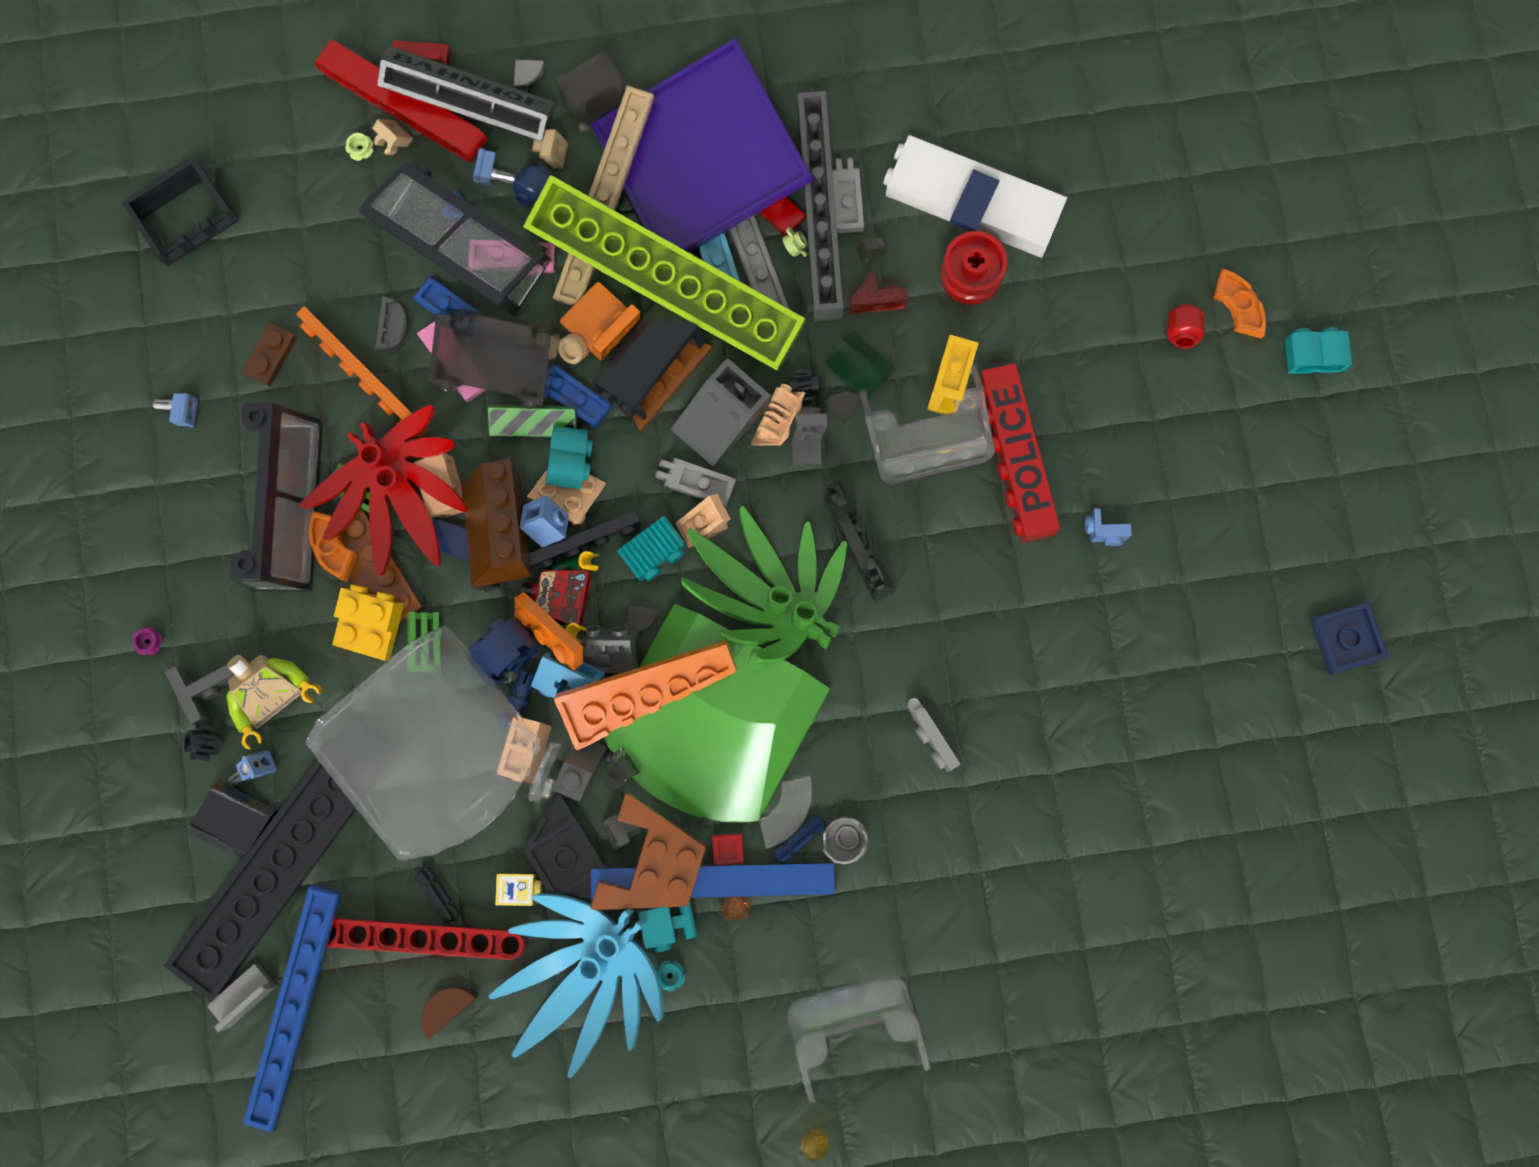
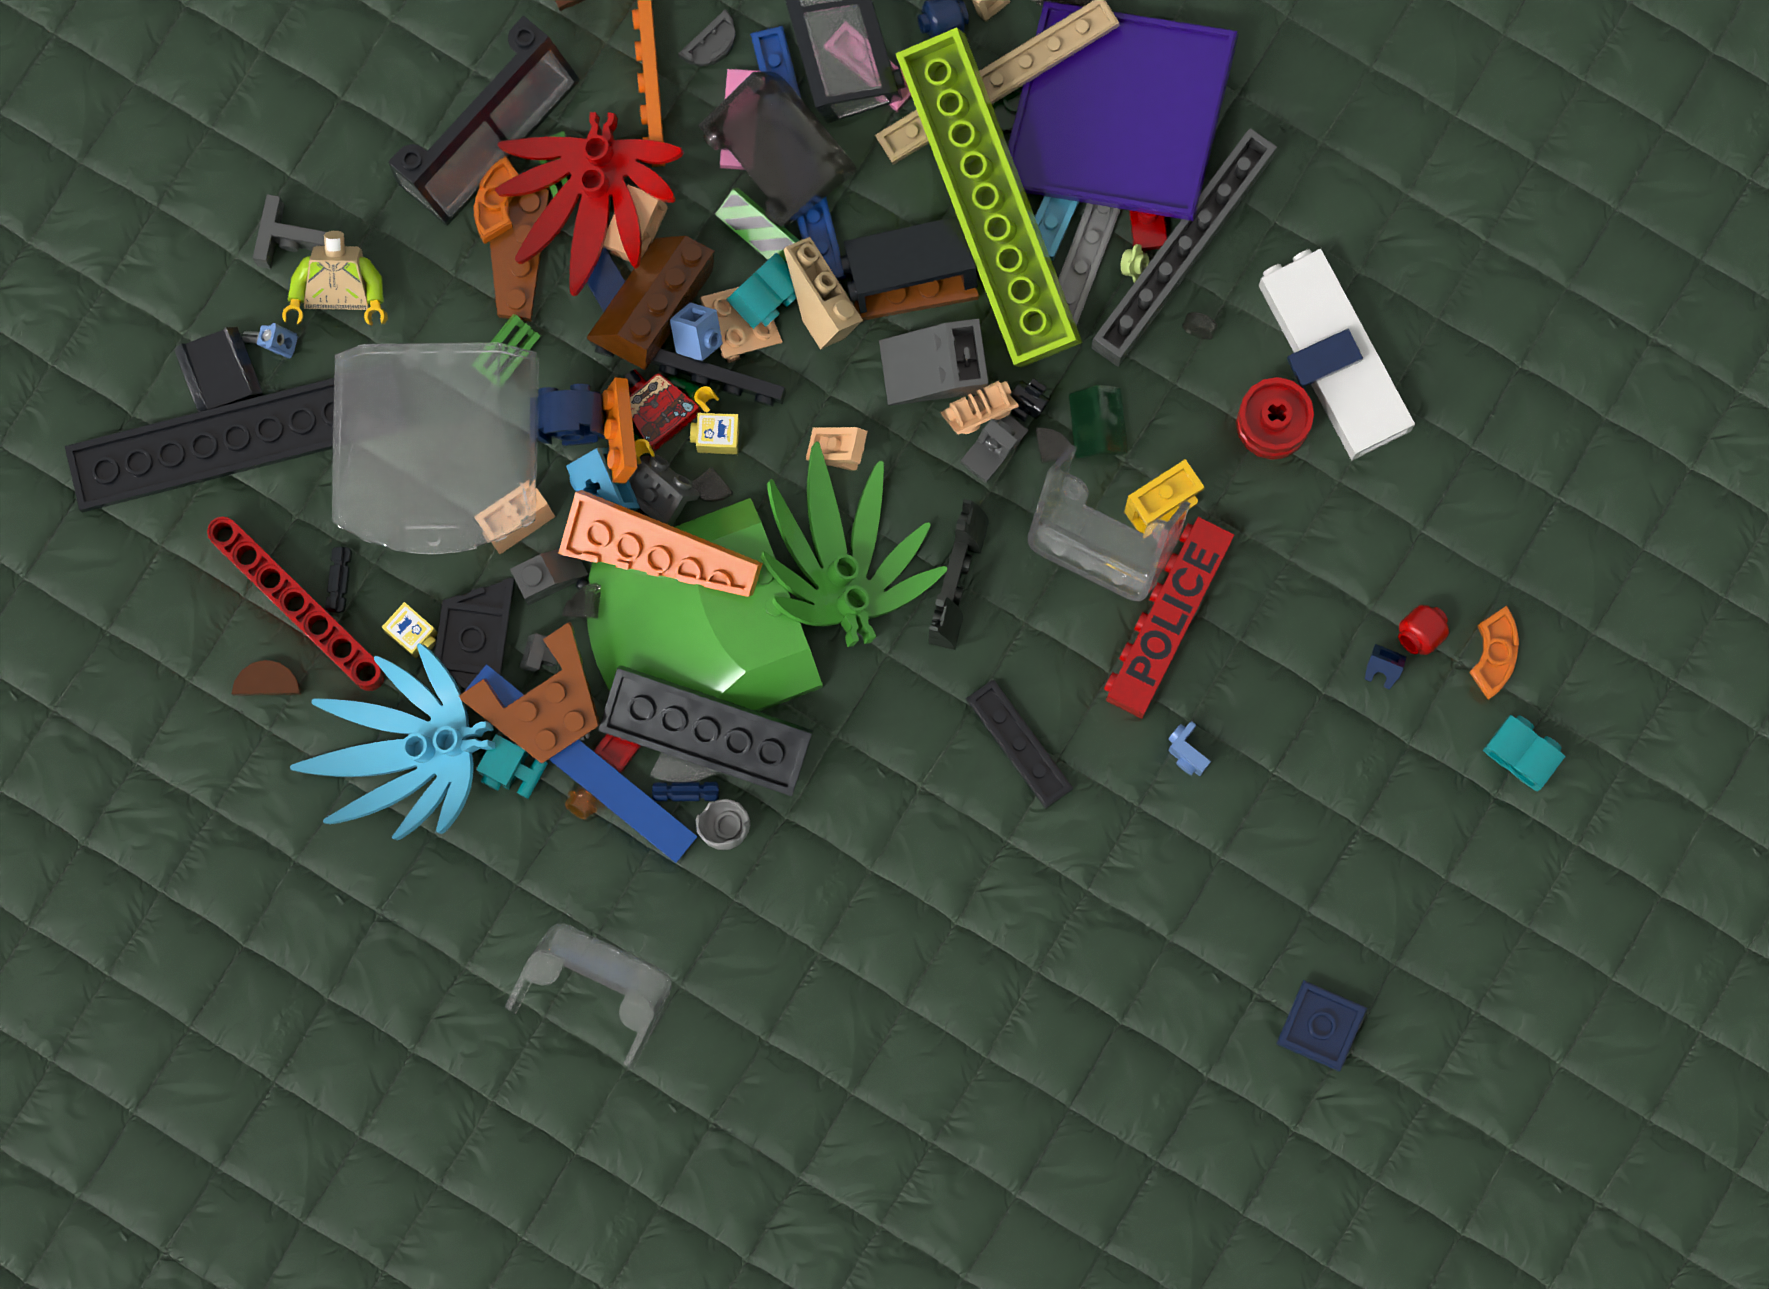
camera: 40 degrees right, 0 degrees up
magenta plate [132,627,163,655] -> none
black gear [183,724,222,761] -> none
light grey panel [207,963,277,1032] -> none
blue tile [243,884,342,1133] -> none
yellow plate [332,584,404,661] -> none
dark blue pin [497,669,535,730] -> none
clear wing [528,741,561,803] -> none
tan tile [558,334,590,364] -> none
orange bracket [560,282,640,361] -> none
teal brick [617,516,687,582] -> none
light grey hinge [655,458,736,508] -> none
teal plate [656,961,685,992] -> none
clear yellow plate [801,1129,829,1161] -> none
light grey hinge [832,157,864,233] -> none
clear red slope [849,270,908,315] -> none
light grey hinge [907,698,961,772] -> none
none -> black plate [598,665,814,796]
none -> brick [690,413,739,454]
none -> tan slope [784,237,863,349]
none -> black tile [966,679,1073,809]
none -> dark blue tile [1365,644,1407,690]

